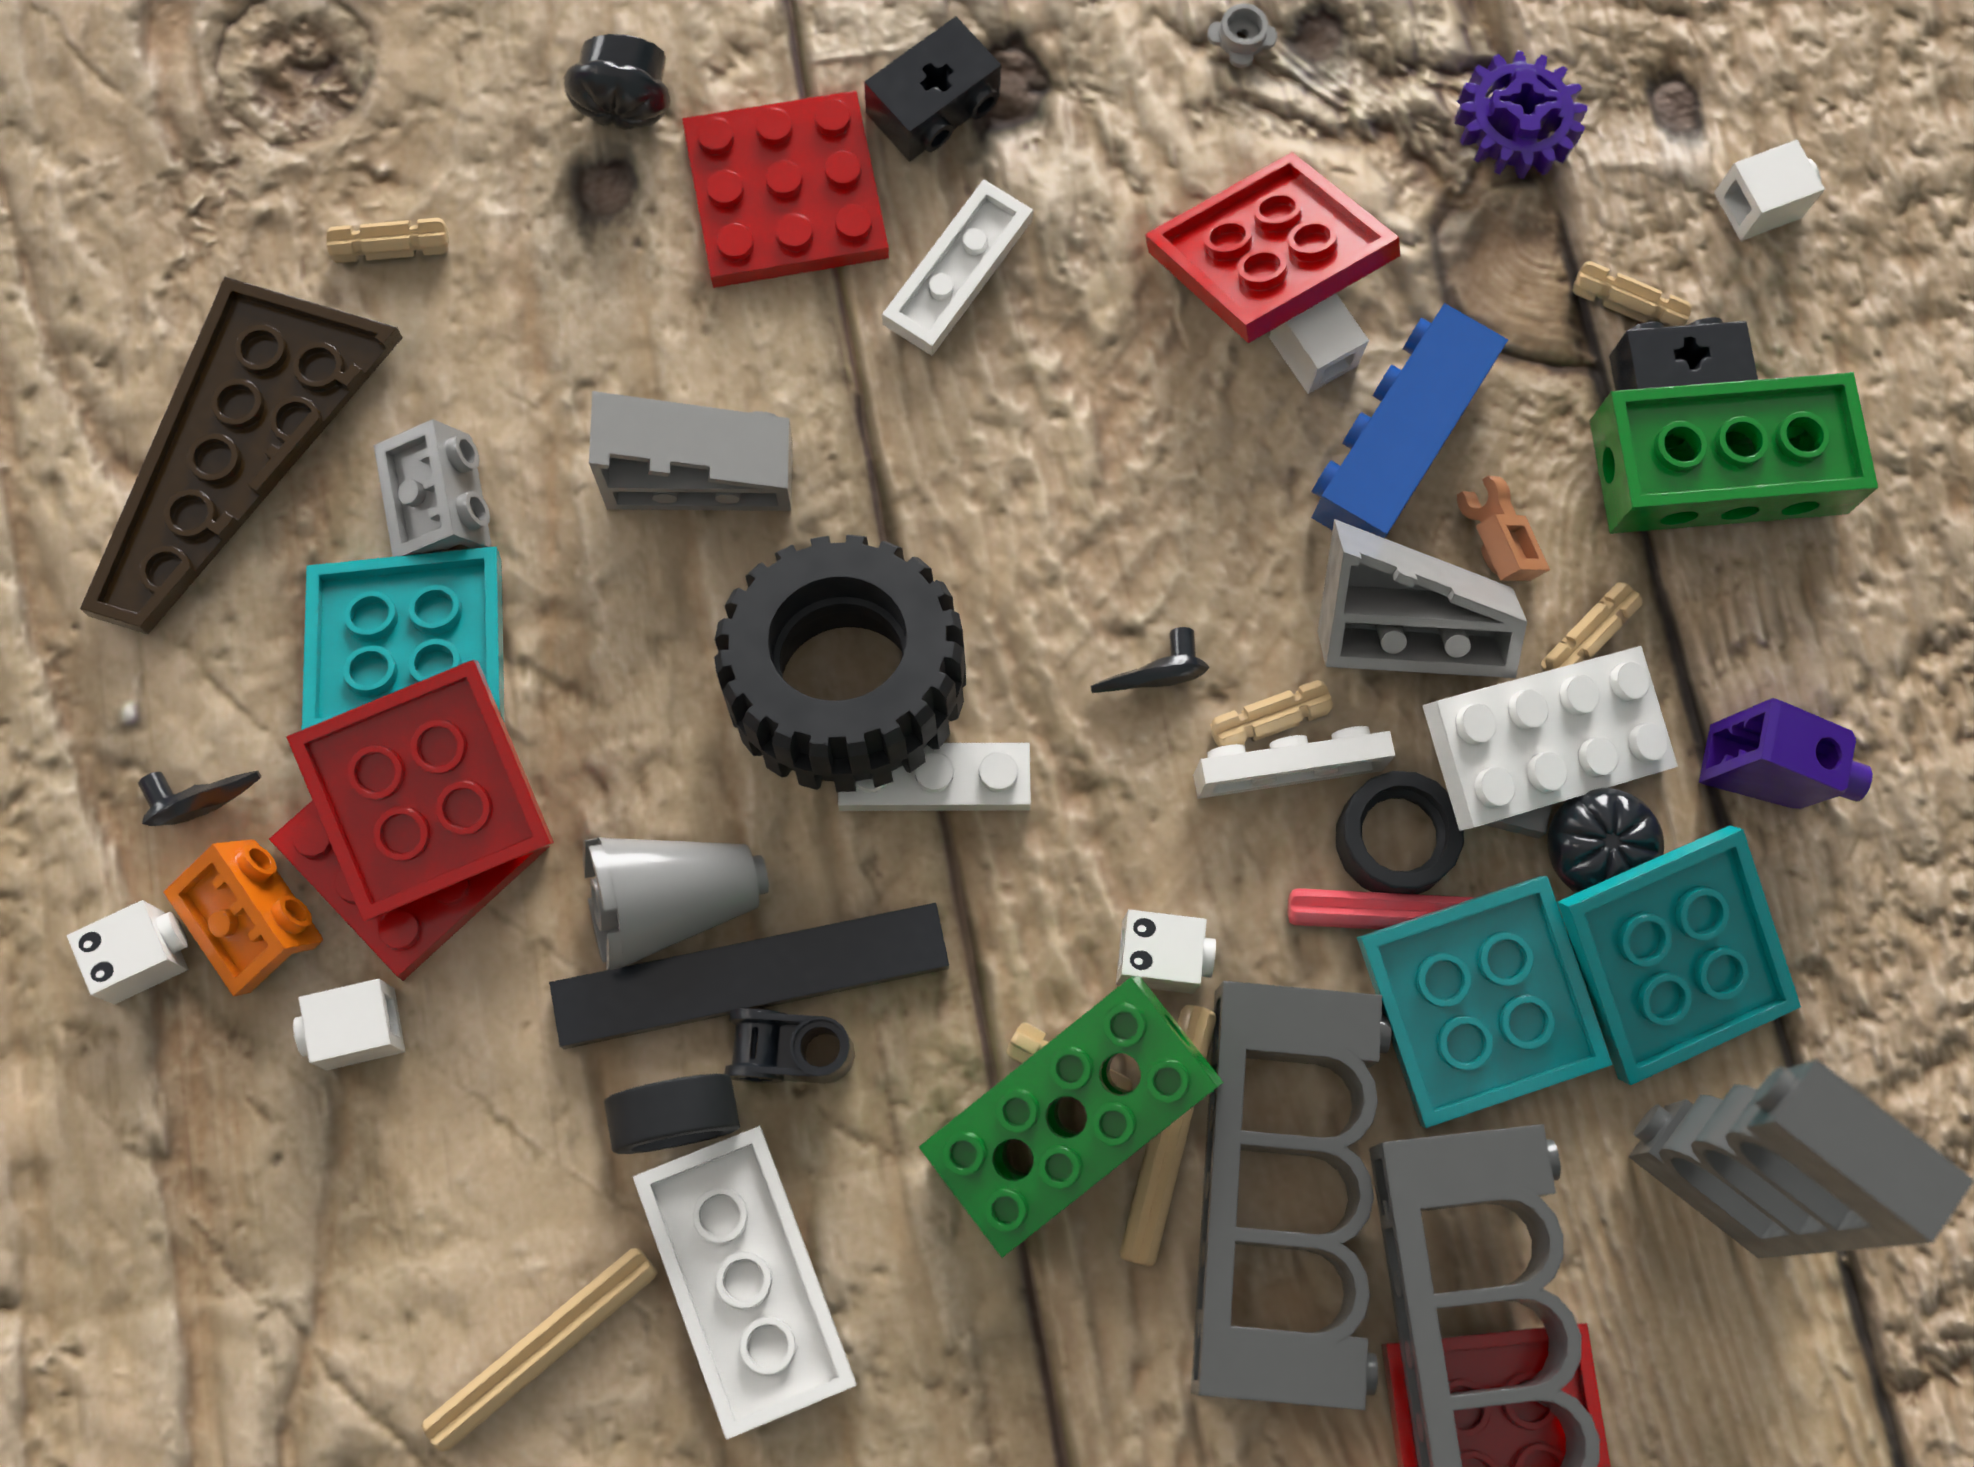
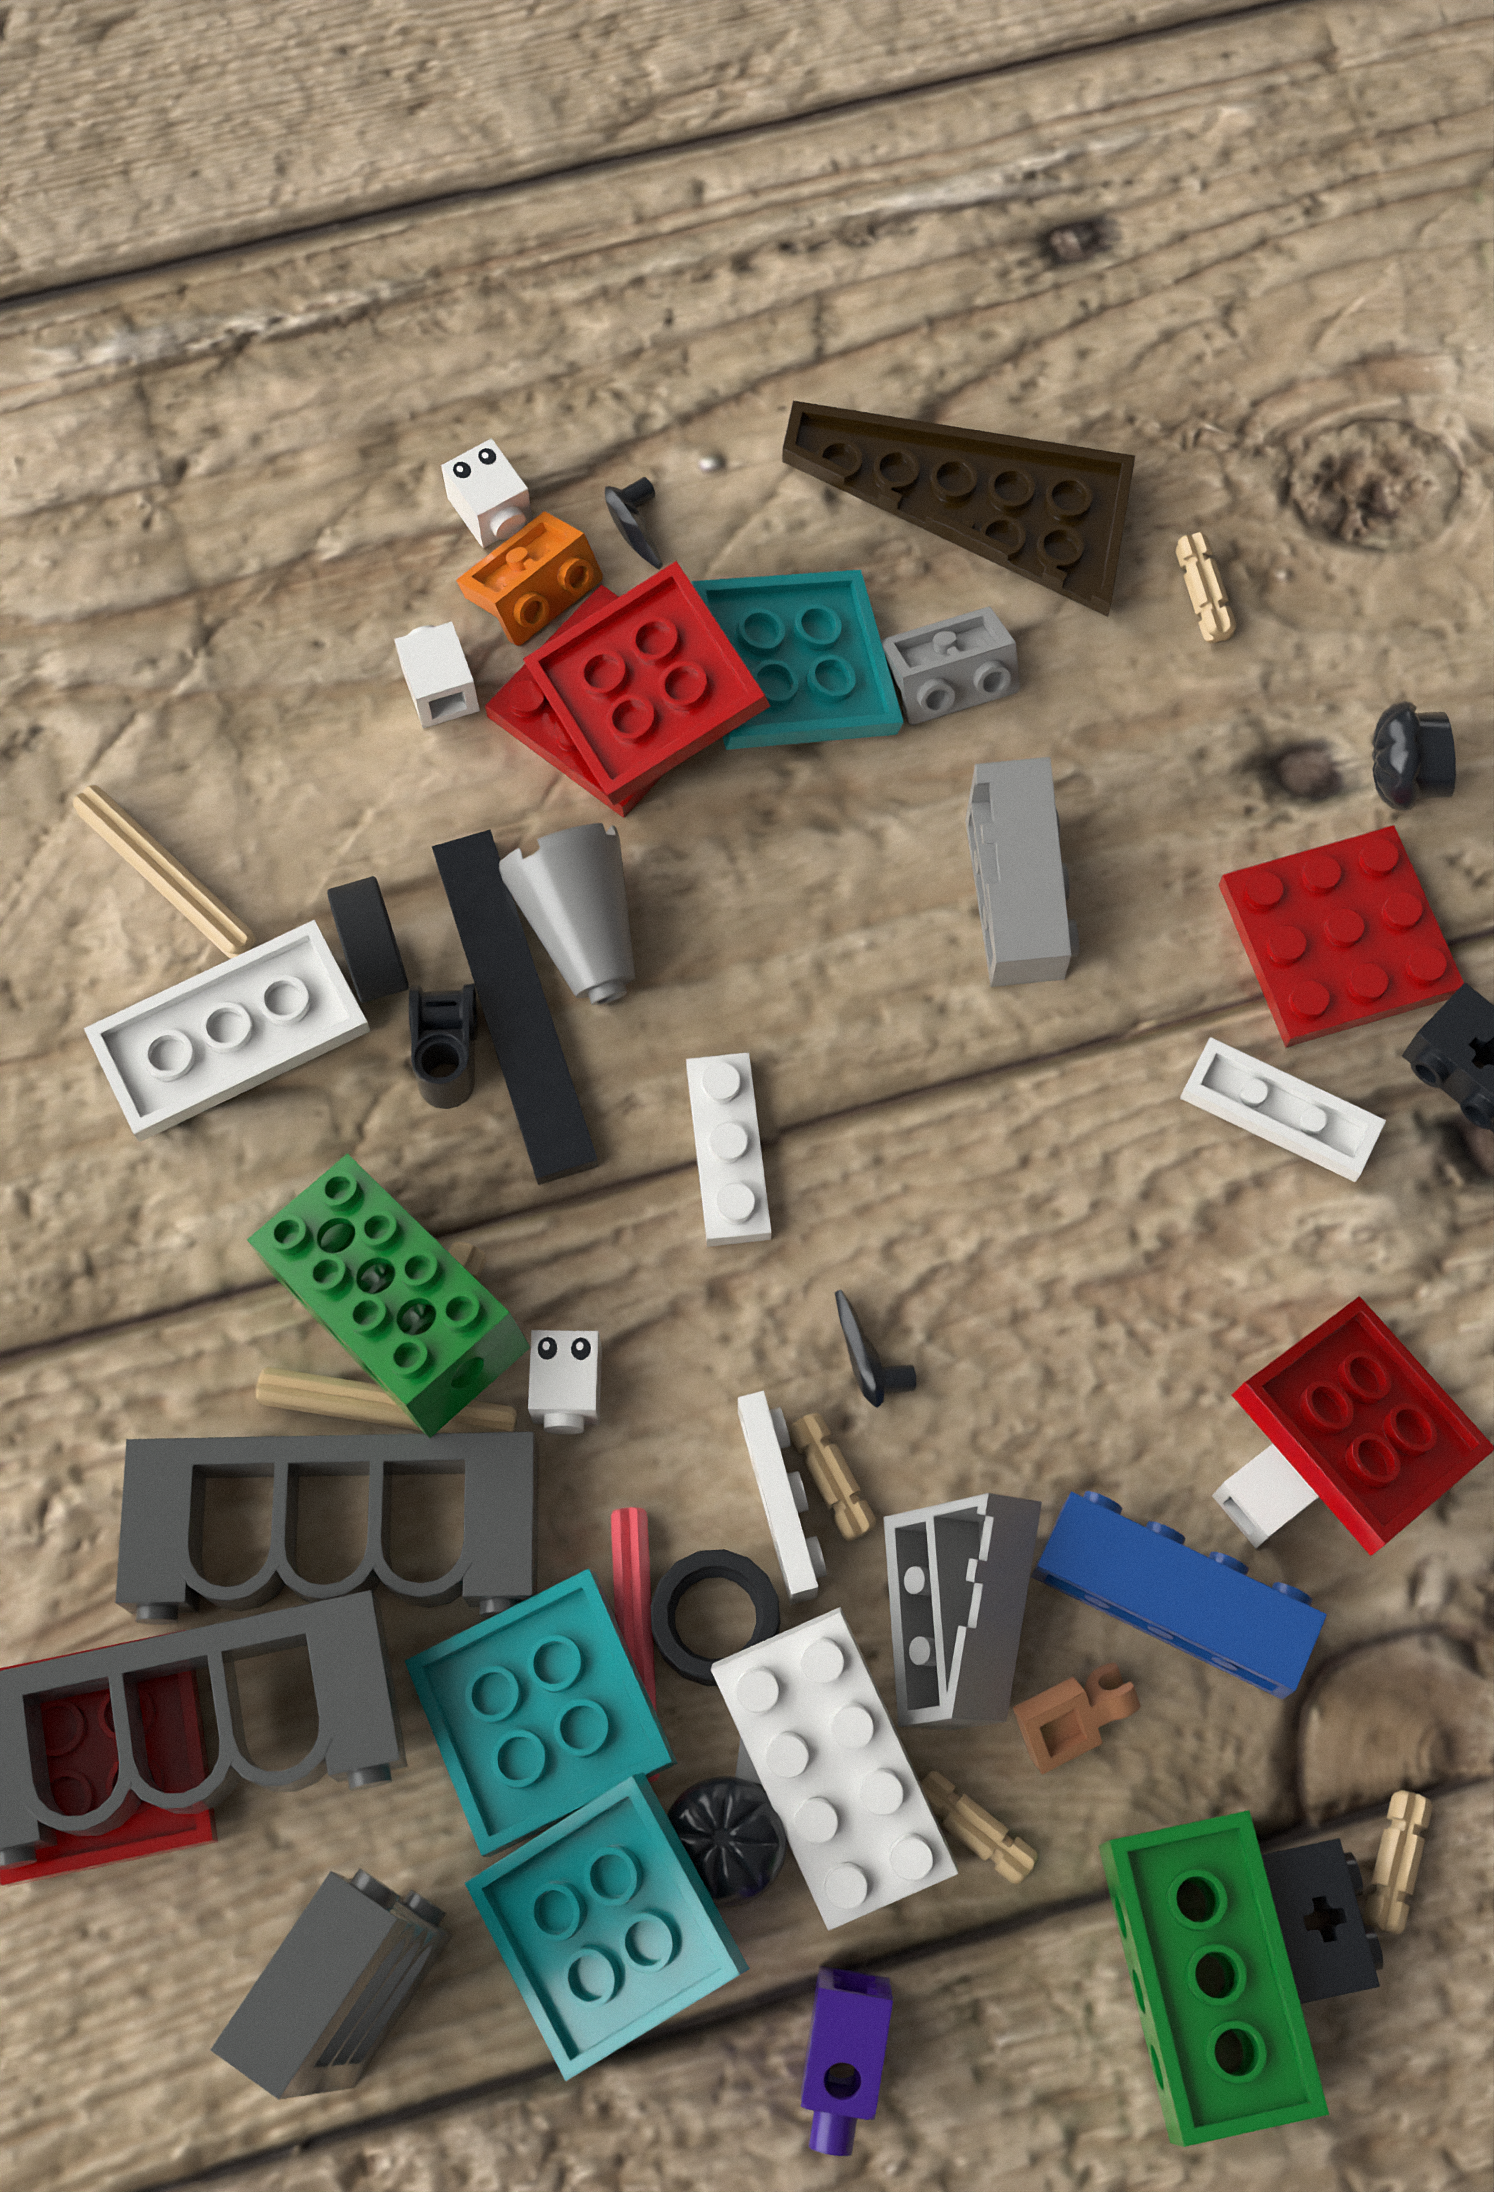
camera: 90 degrees right, 5 degrees down
black tyre [714,535,966,792] -> none

